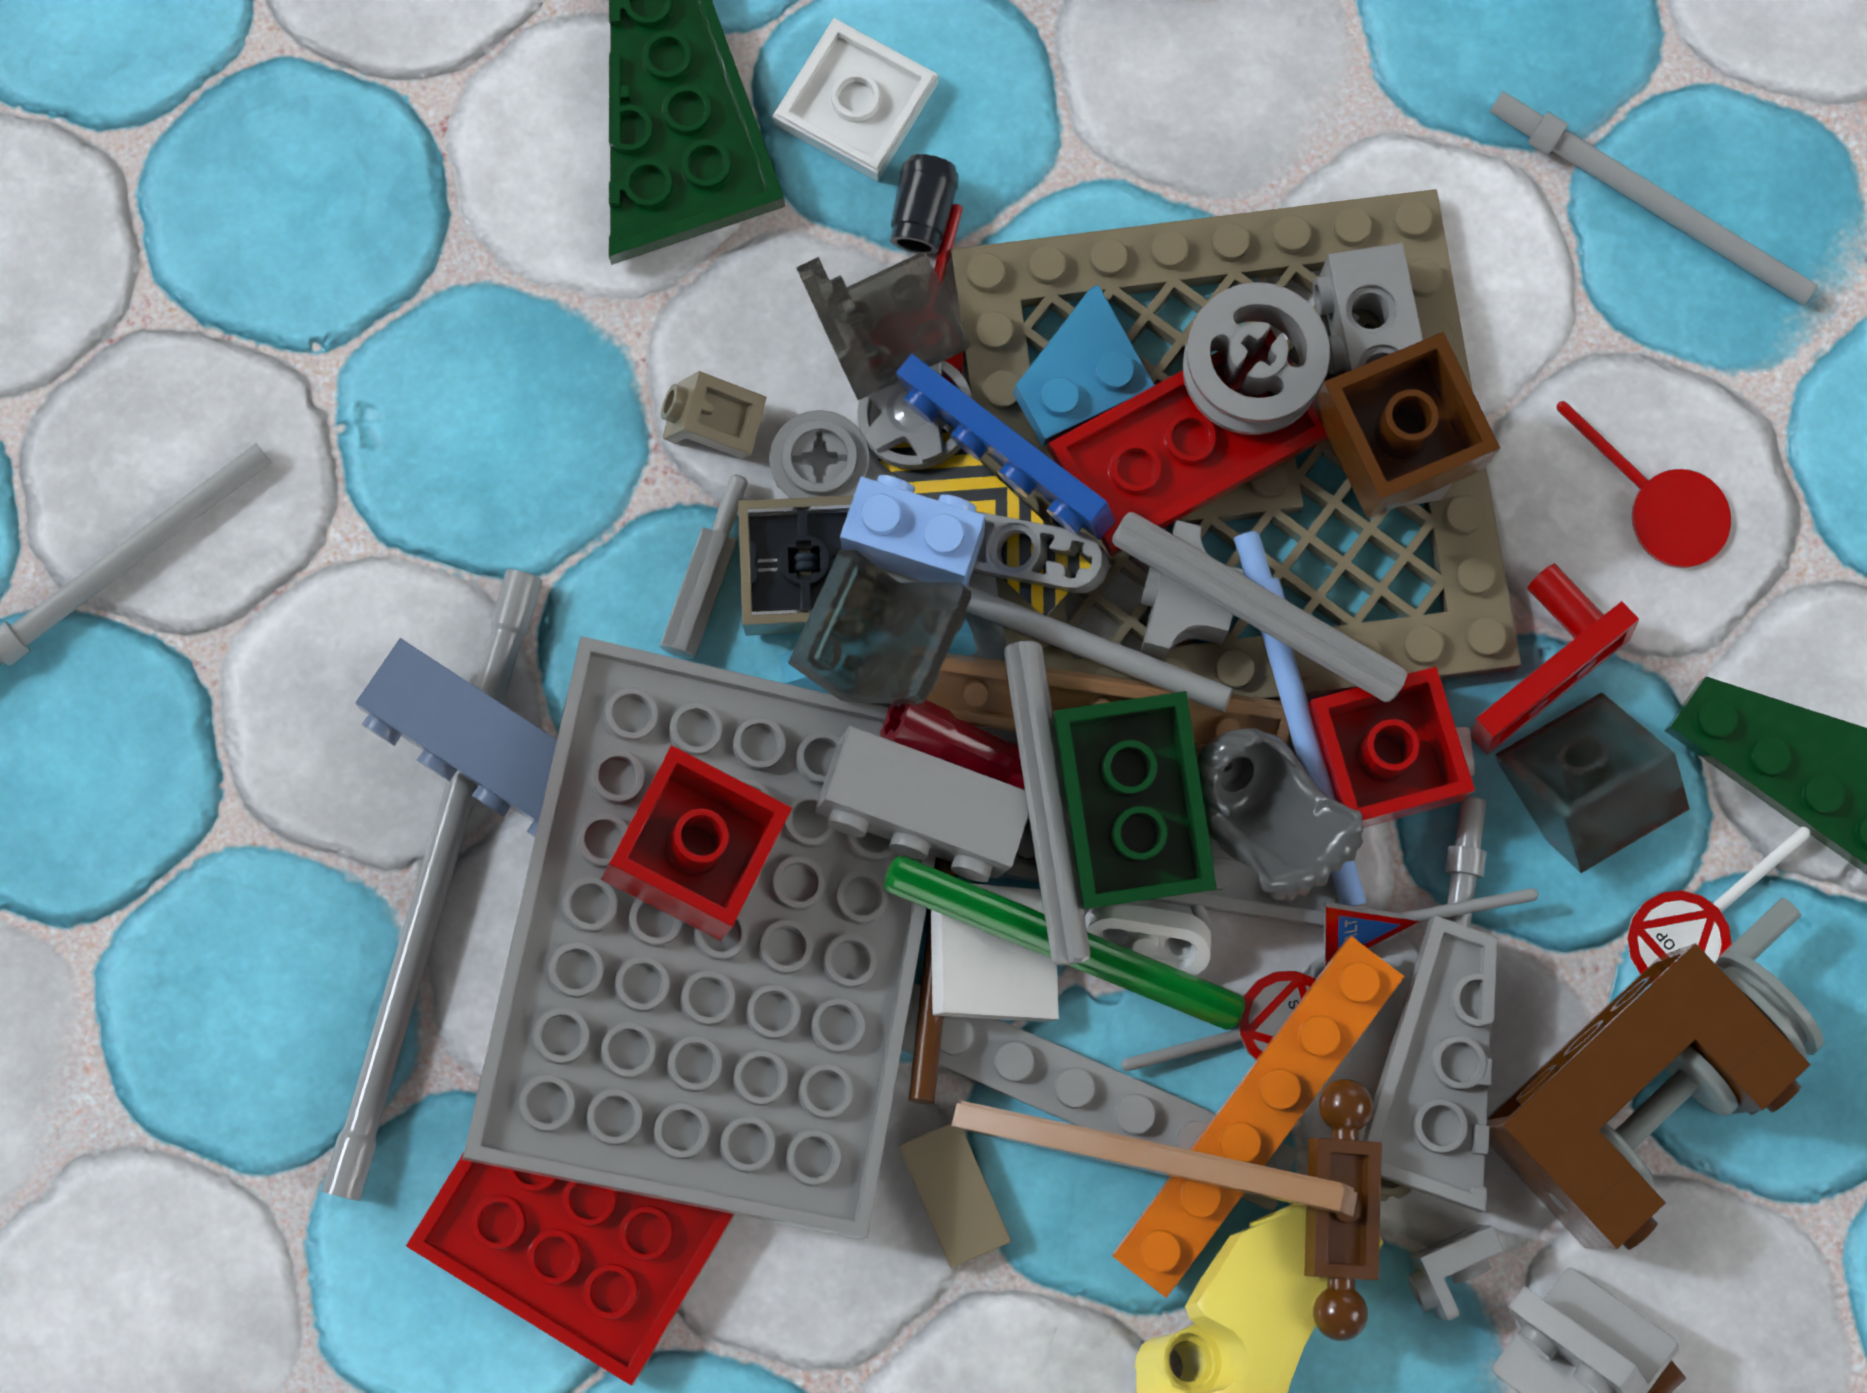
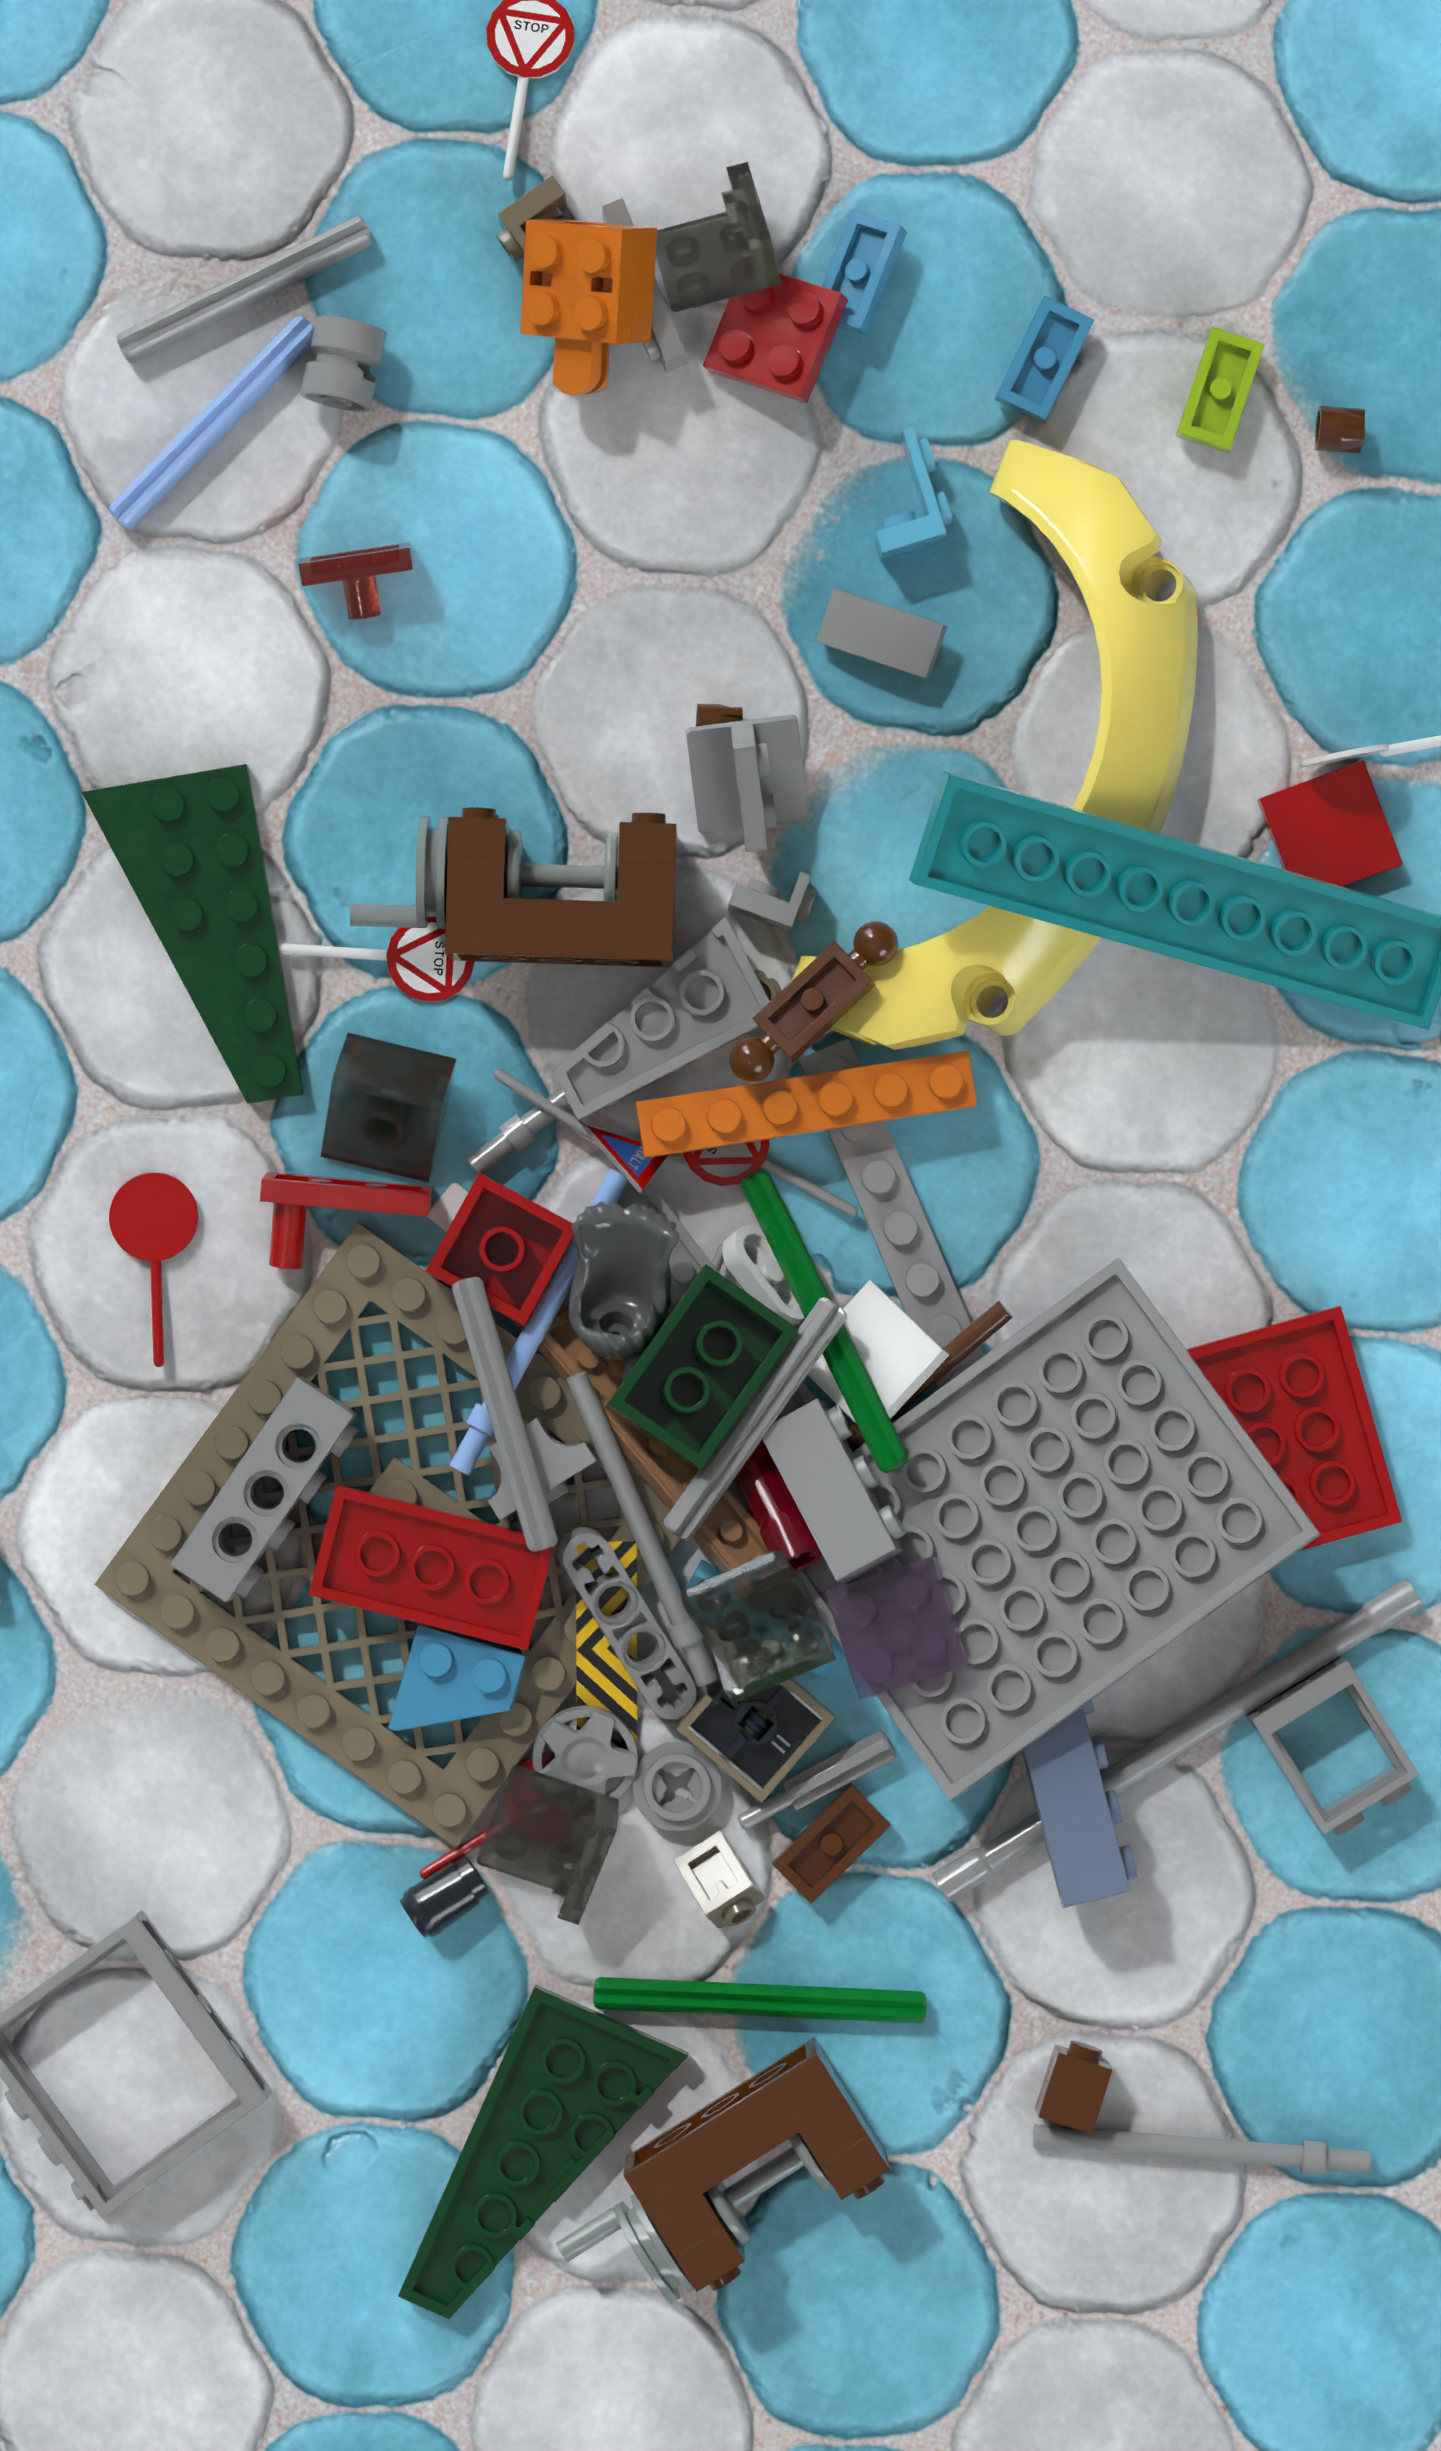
camera: 135 degrees left, 10 degrees up
red brick [601,745,792,941] -> none
white tile [772,18,939,182] -> none
light blue brick [840,475,985,595] -> none
blue plate [896,354,1115,540] -> none
dark tan tile [898,1122,1011,1269] -> none
medium nougat tile [951,1101,1358,1217] -> none
light grey wheel [1183,282,1330,435] -> none
reddish brown brick [1313,332,1500,519] -> none
none -> reddish brown piece [556,2037,890,2303]
none -> green axle [593,1977,927,2023]
none -> reddish brown plate [772,1783,891,1904]
none -> clear purple plate [825,1557,970,1700]
none -> reddish brown brick [1035,2040,1112,2134]
none -> light grey window [1246,1656,1419,1836]

